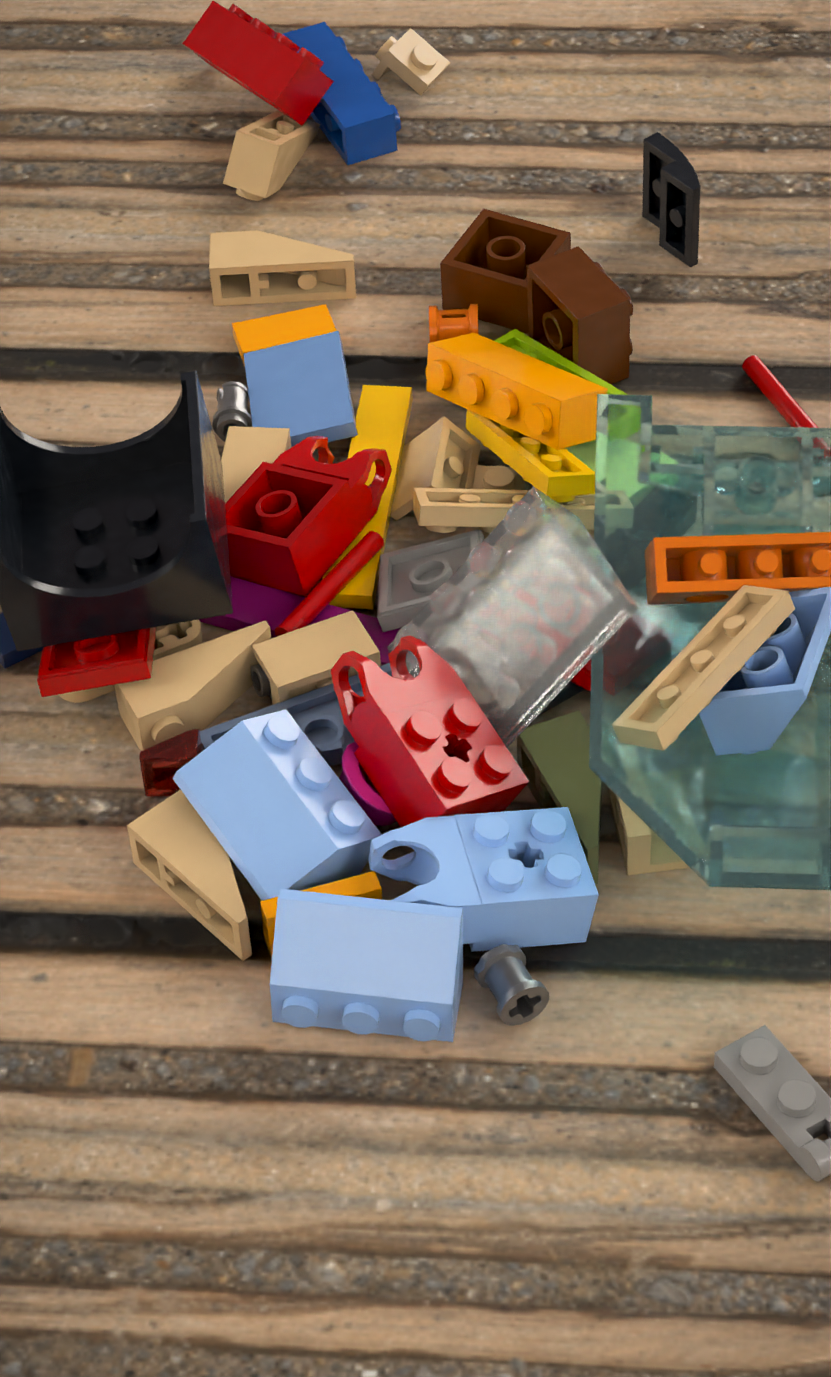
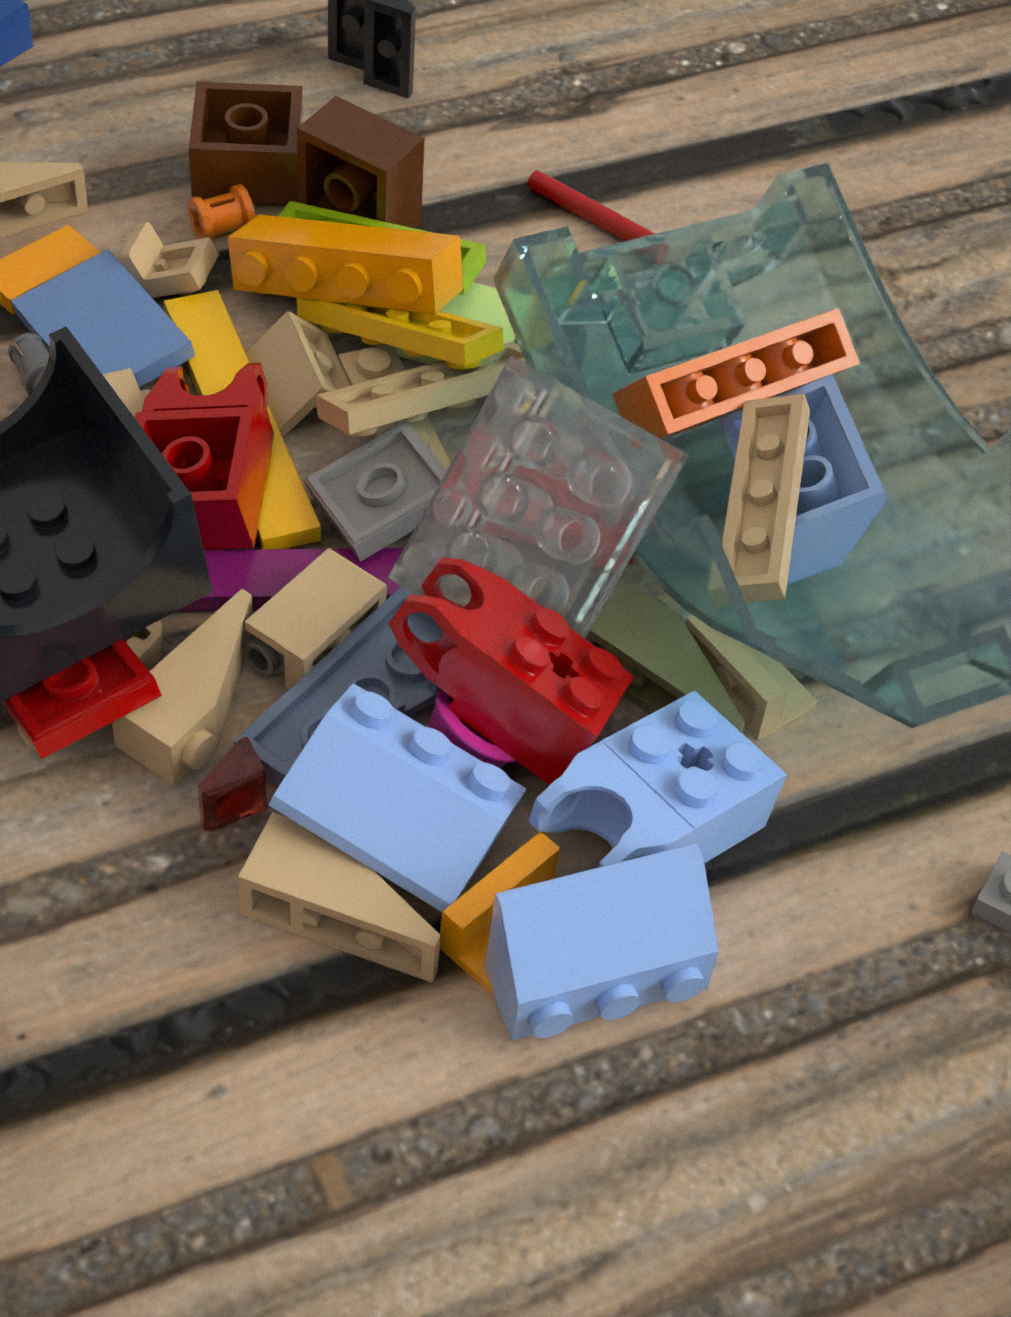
camera: 35 degrees left, 5 degrees up
red bar [275,531,384,636] -> none
flat silver bush [474,944,549,1026] -> none
none -> tan bracket [120,222,219,298]

